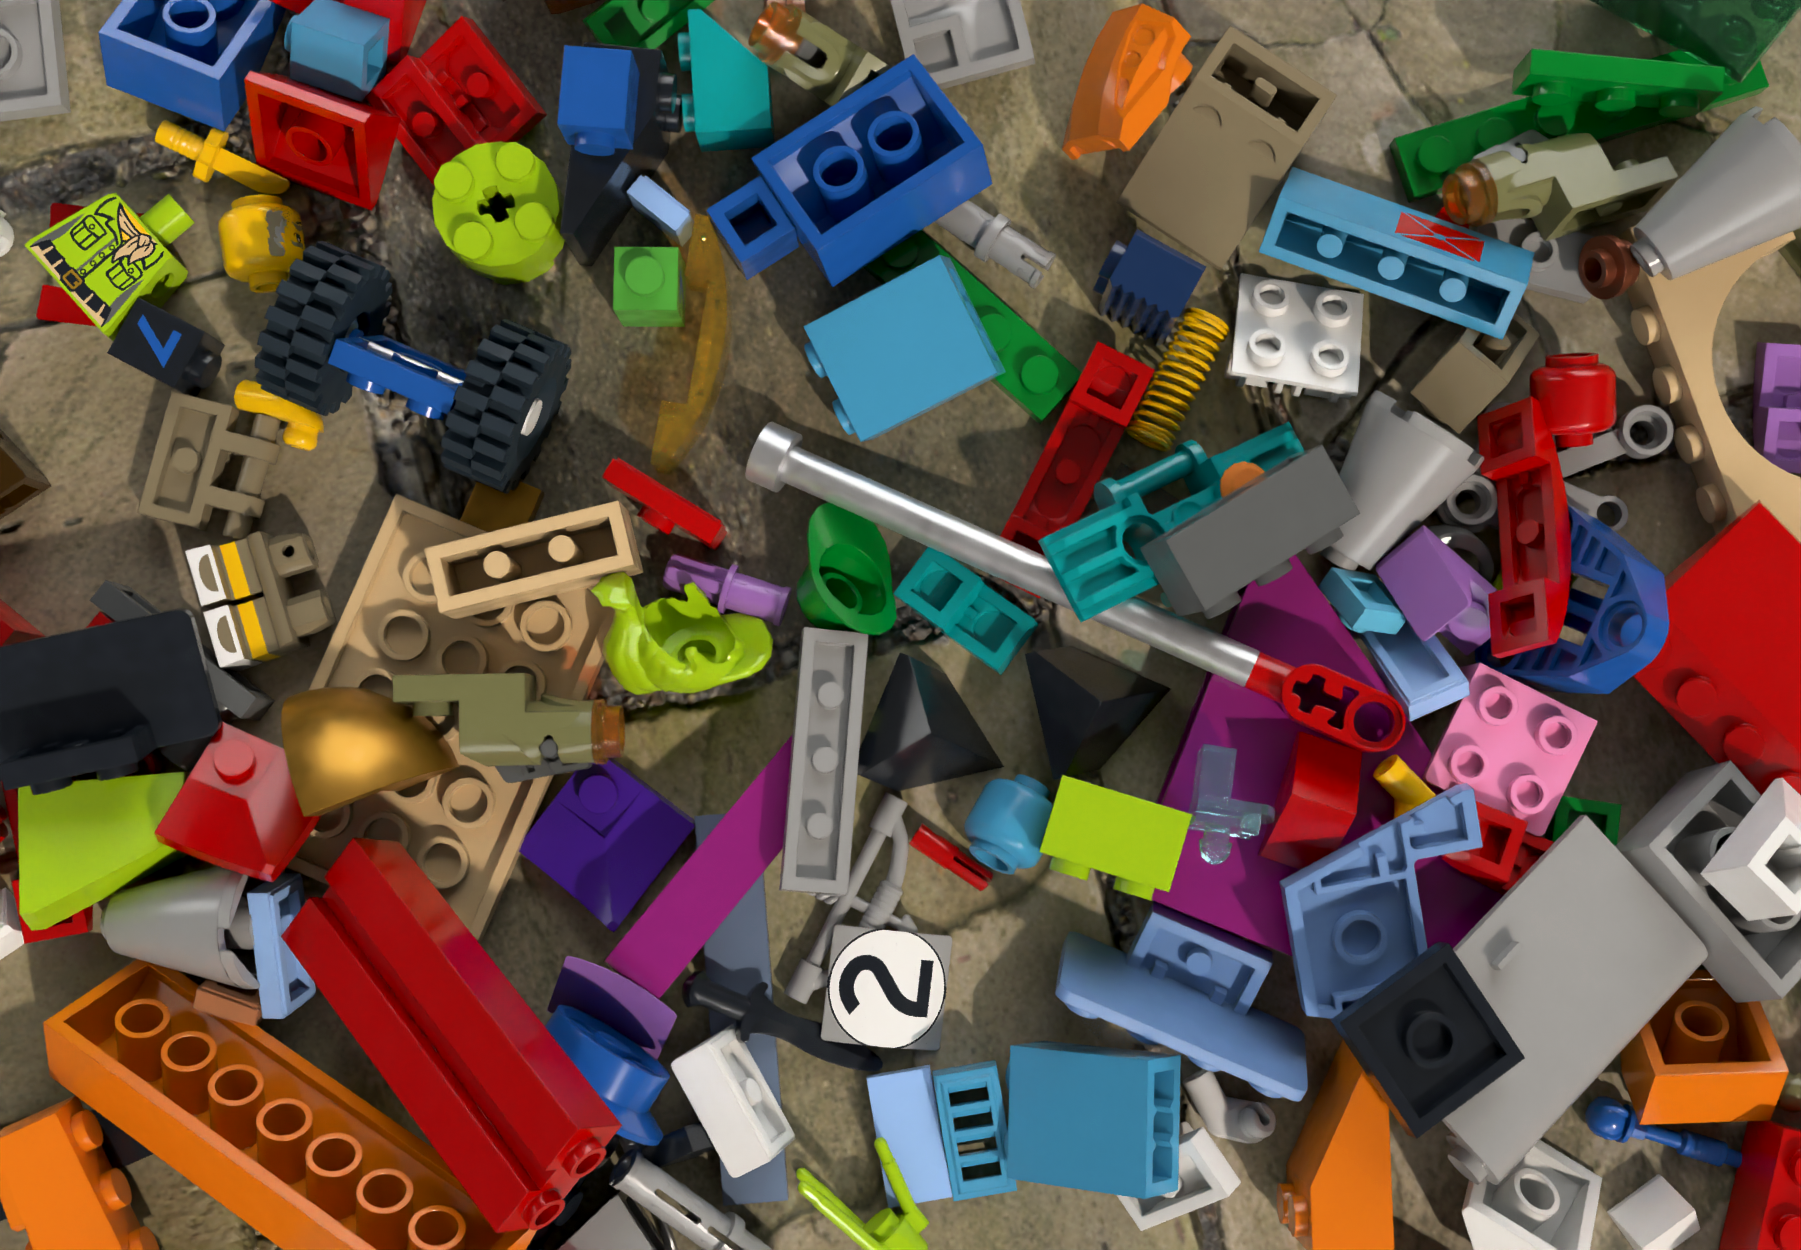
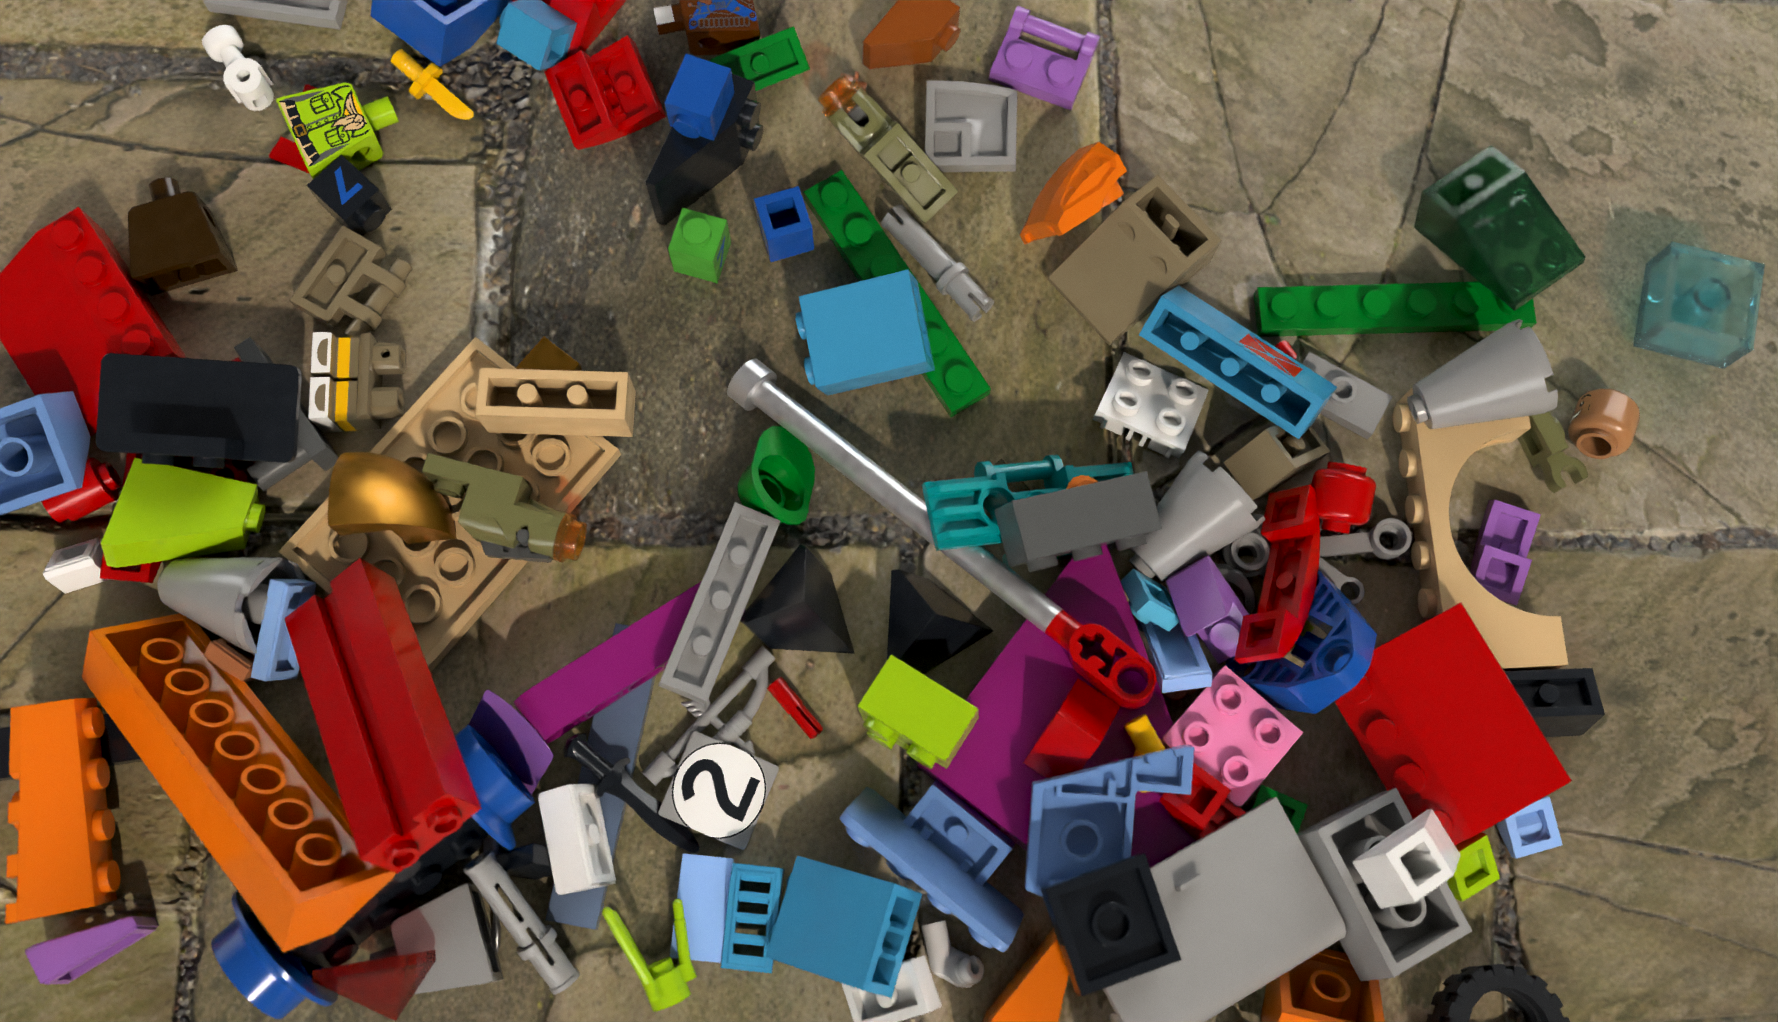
camera: 10 degrees right, 10 degrees down
red plate [154,722,322,882] -> none
yellow head [218,195,306,293] -> none
yellow arm [234,379,324,451] -> none
red slope [244,71,401,211] -> none
black plate [255,241,572,494] -> none
lime brick [432,141,565,285] -> none
dark purple plate [519,748,695,933] -> none
lime piece [591,572,773,695] -> none
red plate [601,458,727,551] -> none
light blue tile [626,175,696,247] -> none
clear yellow slope [650,214,732,474] -> none
medium lavender axle [663,553,792,626] -> none
teal slope [678,9,775,152] -> none
blue slope [751,54,993,287] -> none
teal slope [893,547,1038,675] -> none
dark azure head [964,774,1053,875] -> none
red slope [997,341,1155,599] -> none
dark blue brick [1093,229,1206,346] -> none
yellow piece [1126,307,1230,451] -> none
clear light blue piece [1188,744,1275,865] -> none
olive plate [1442,129,1679,242] -> none
green plate [1512,48,1725,118] -> none
copper plate [1578,234,1640,299] -> none

